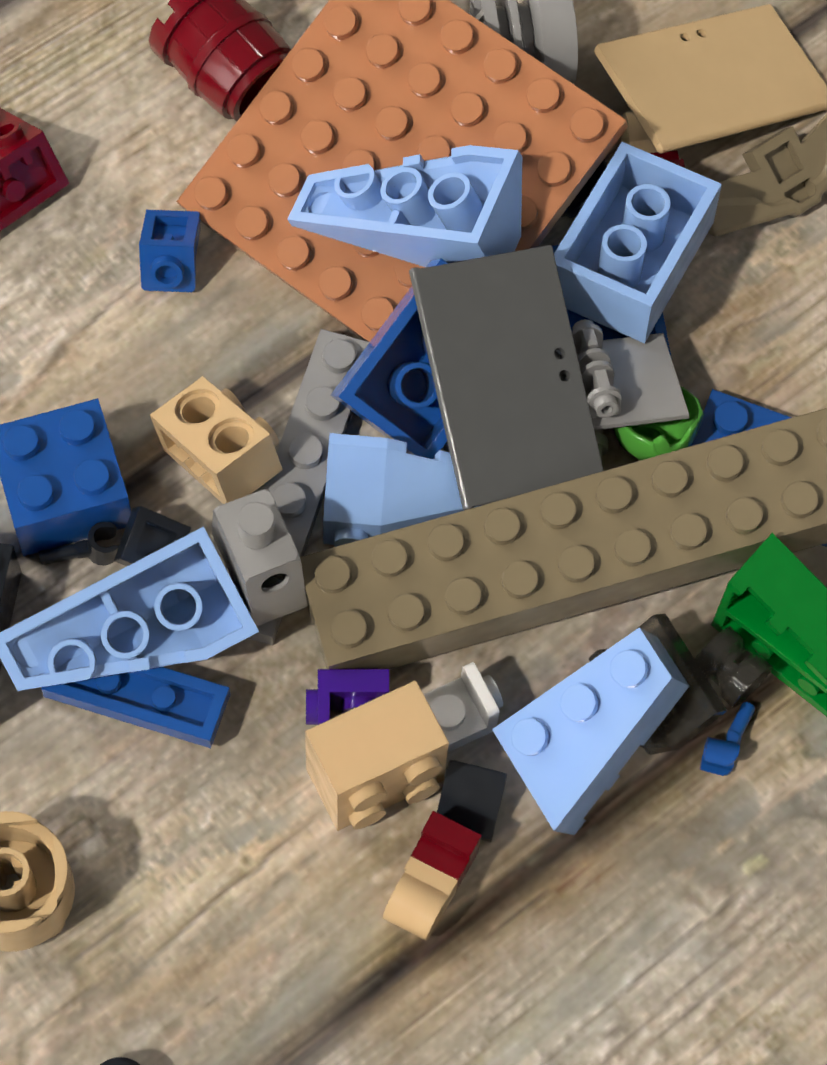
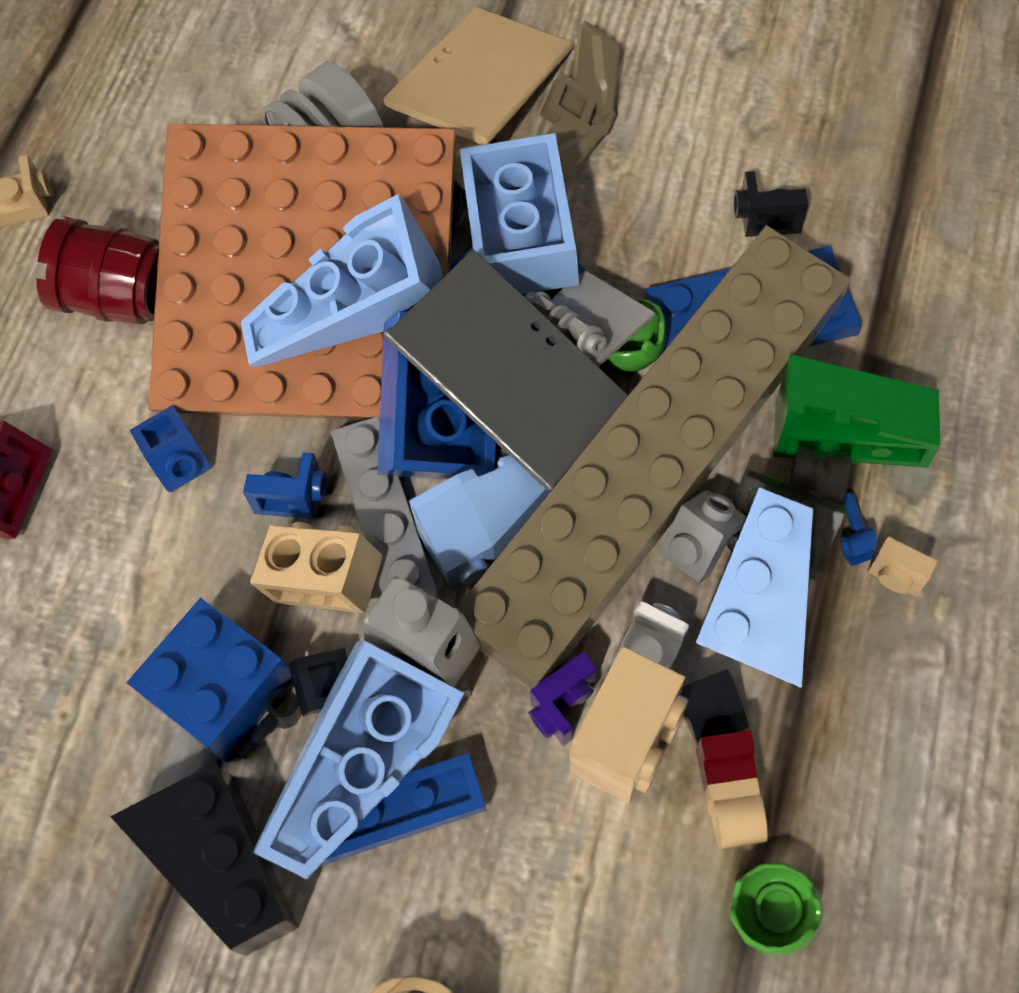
camera: 25 degrees left, 0 degrees up
none -> blue bracket [243,452,327,519]
none -> light grey bracket [658,490,747,583]
none -> bright green hair [729,863,822,957]
none -> tan plate [868,536,938,597]

